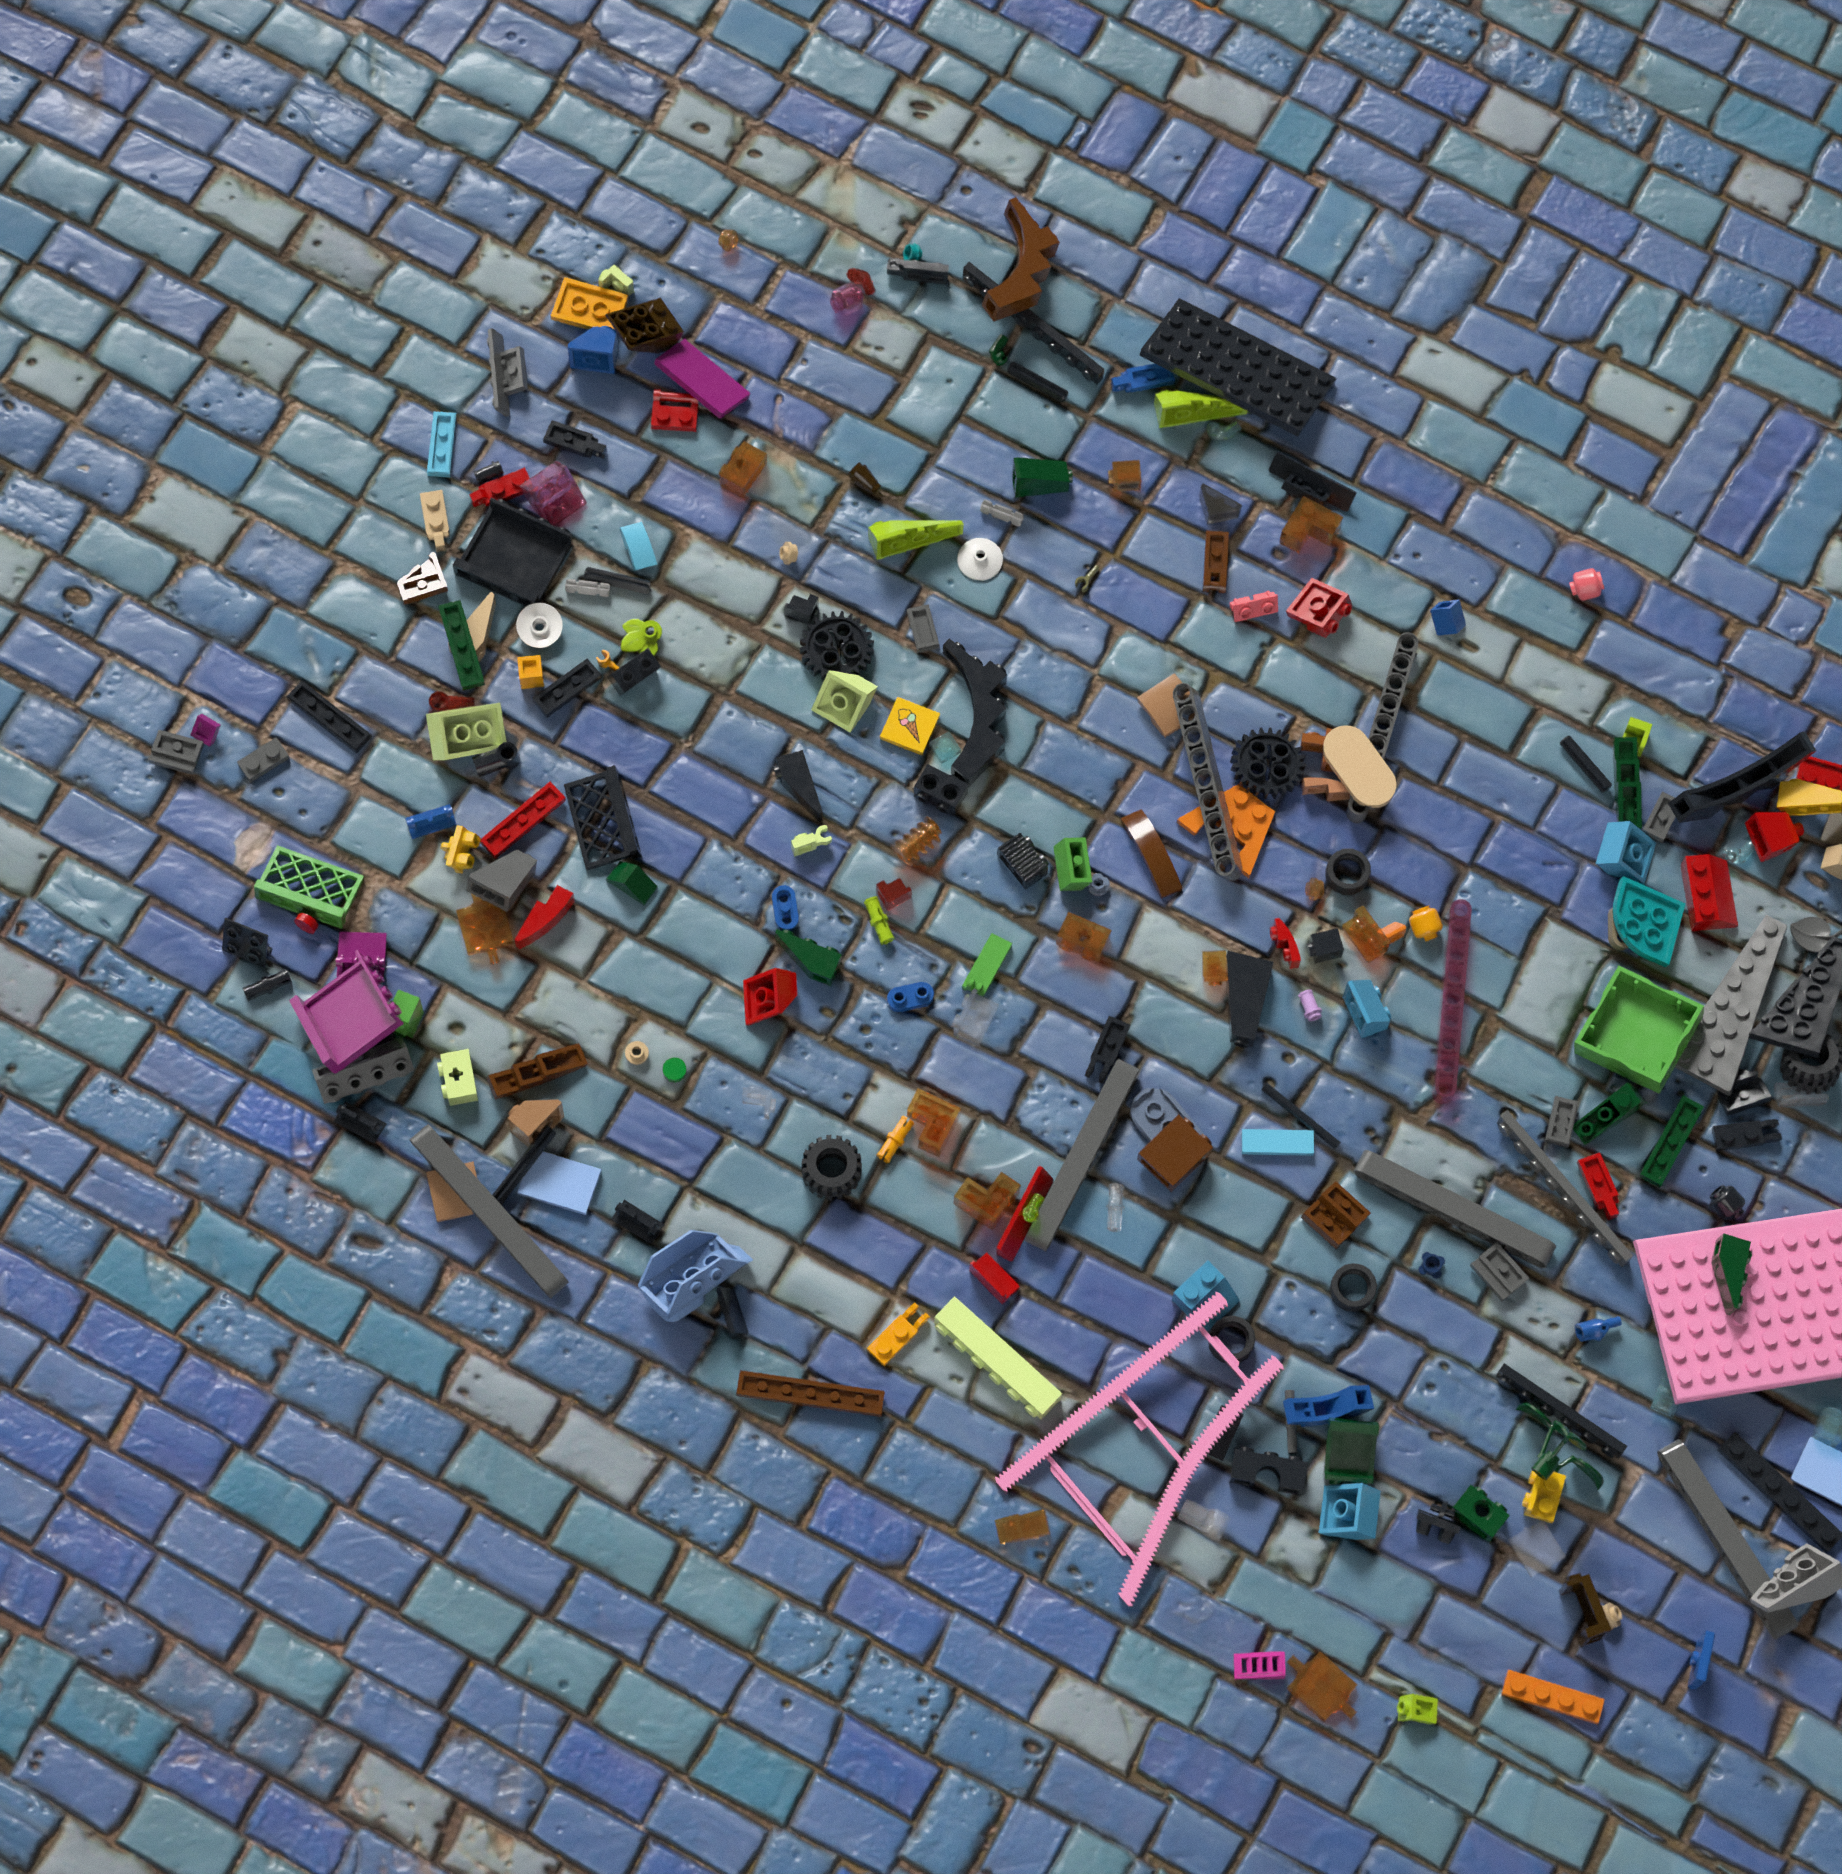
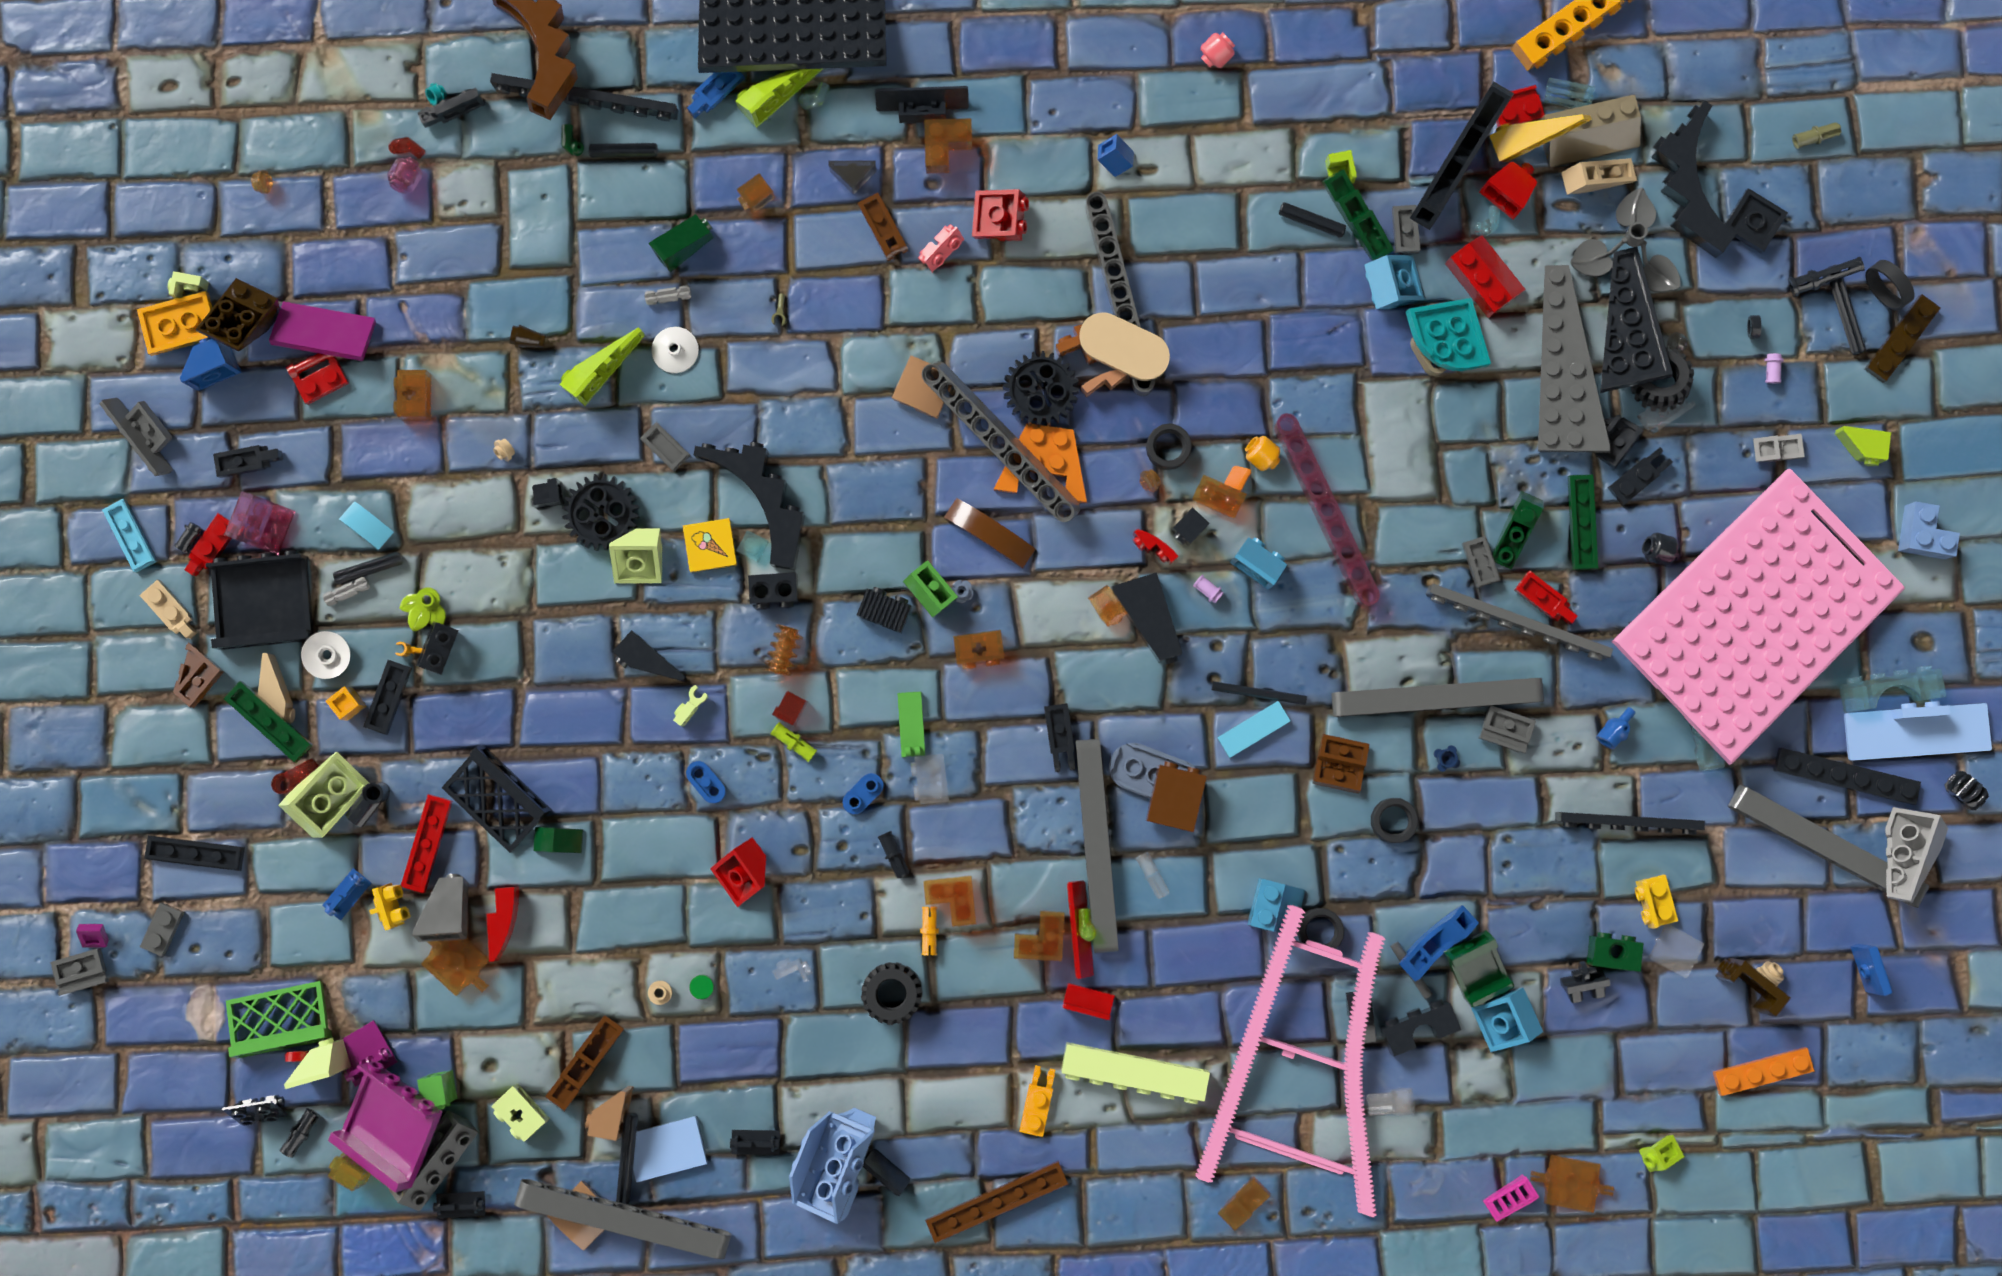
camera: 30 degrees left, 15 degrees up
dark green slope [775,929,842,987] -> none
dark green plant [1515,1403,1604,1490] -> none
bright green tile [1574,965,1704,1094] -> none
dark green slope [1711,1233,1752,1316] -> none
none -> yellowish green slope [284,1037,351,1089]
none -> clear yellow brick [328,1153,372,1192]
none -> black axle [878,831,909,879]

